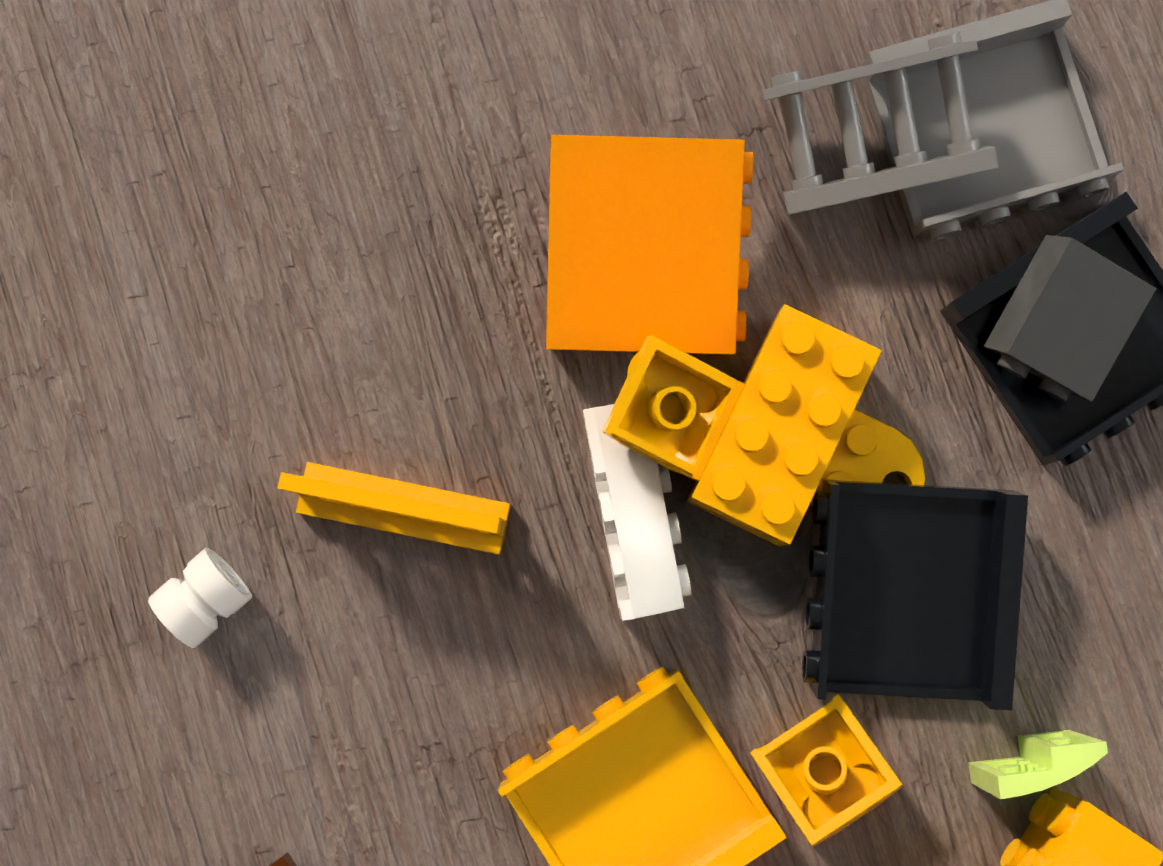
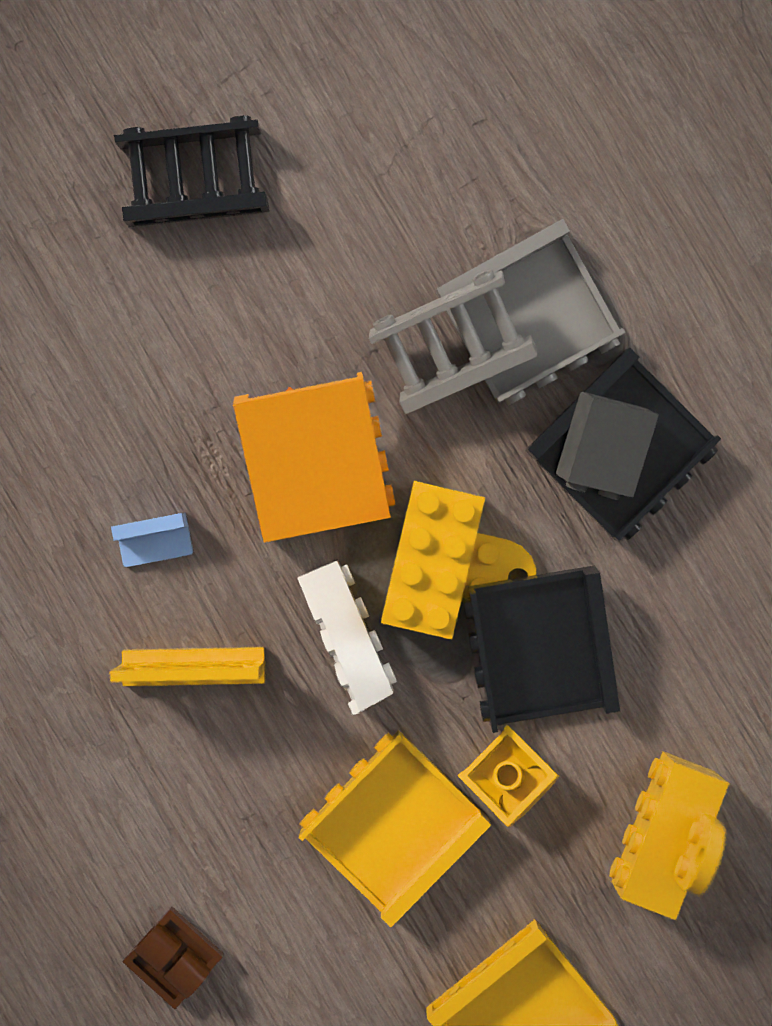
camera: 15 degrees left, 5 degrees up
white wheel [148,548,252,648] -> none
yellow slope [602,335,745,481] -> none
yellowish green slope [968,730,1108,799] -> none
none -> light blue panel [111,513,193,567]

